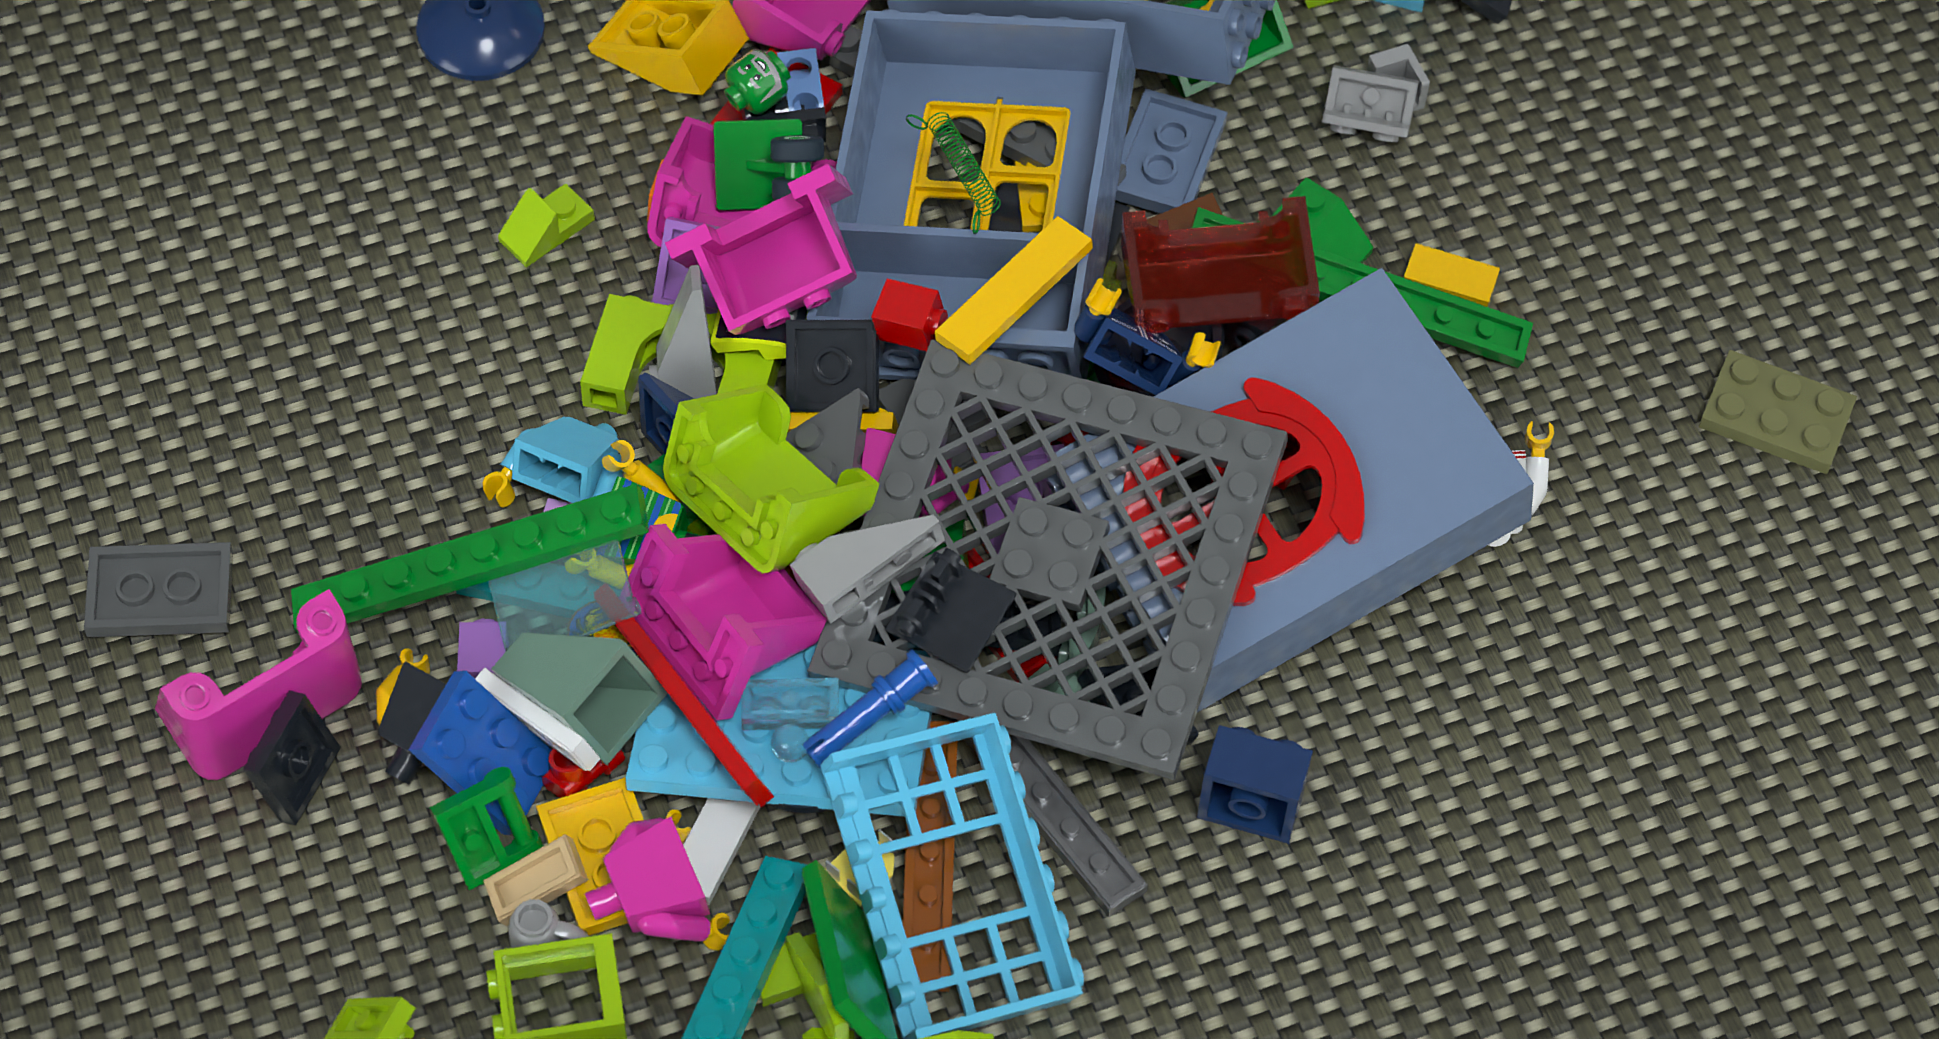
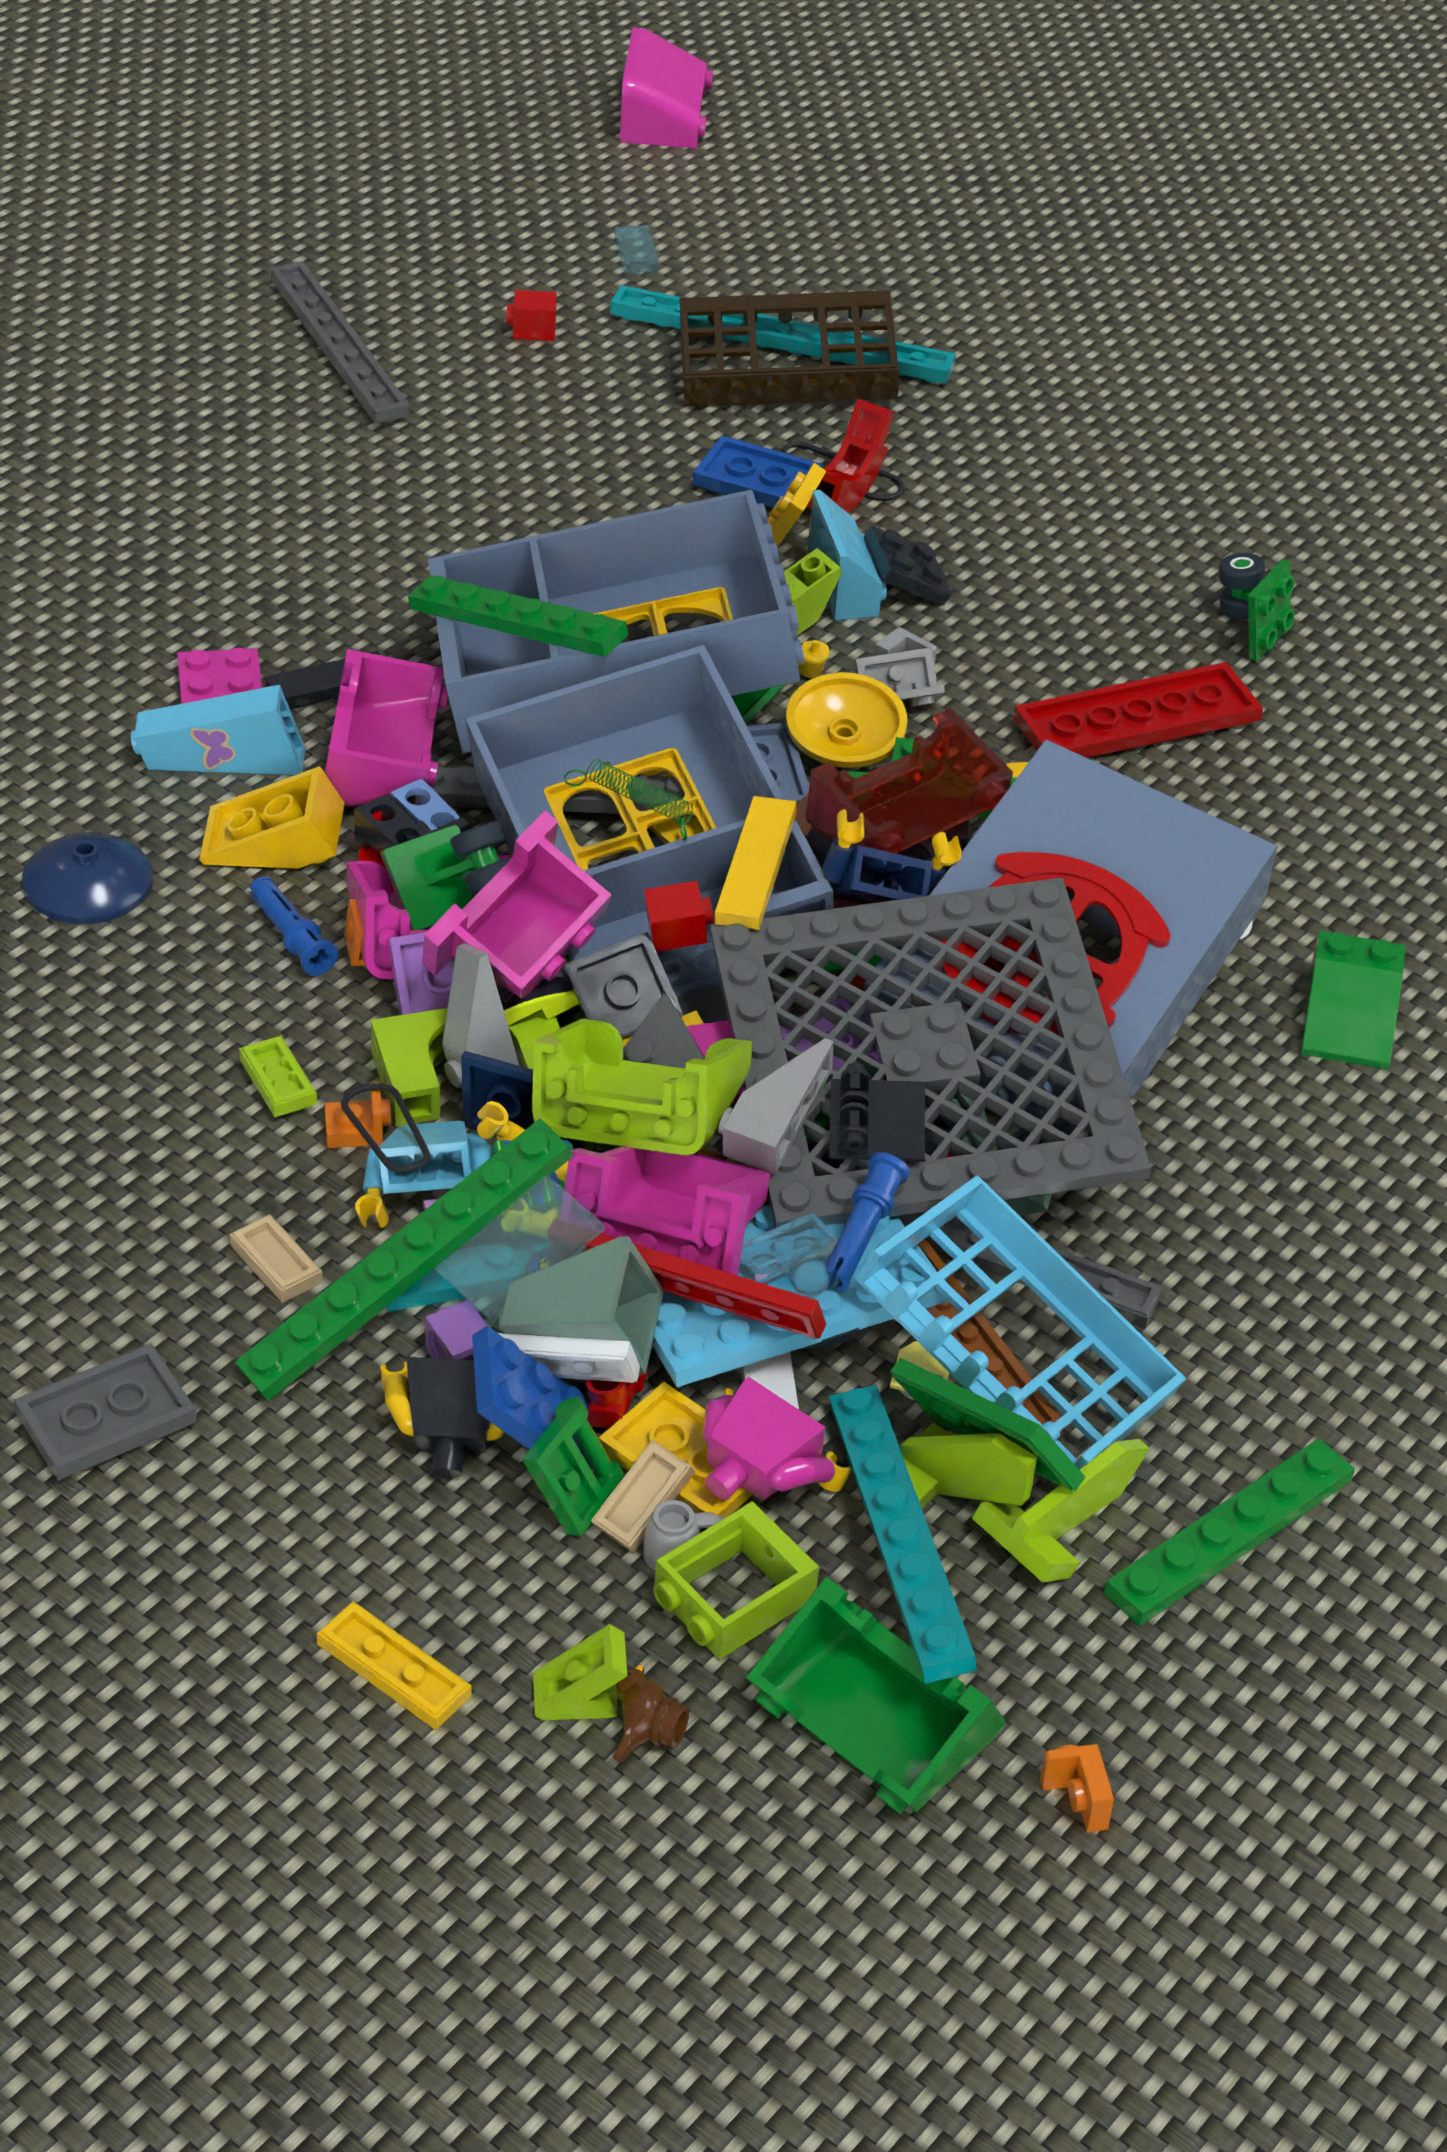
camera: 30 degrees left, 15 degrees down
dark pink windscreen [155,589,362,780] -> none
black plate [243,690,341,826] -> none
lime slope [498,183,595,268] -> none
green head [724,49,791,115] -> none
dark blue brick [1197,725,1313,844] -> none
olive plate [1699,349,1857,475] -> none
none -> tan tile [229,1214,323,1303]
none -> lime plate [239,1036,317,1118]
none -> blue pin [249,876,338,976]
none -> yellow tile [317,1601,472,1730]
none -> orange bracket [325,1082,391,1148]
none -> black piece [341,1083,431,1173]
none -> yellow dish [786,672,907,768]
none -> yellow piece [798,640,830,678]
none -> red plate [1013,662,1263,758]
none -> green plate [1219,553,1294,662]
none -> green slope [1301,930,1405,1069]

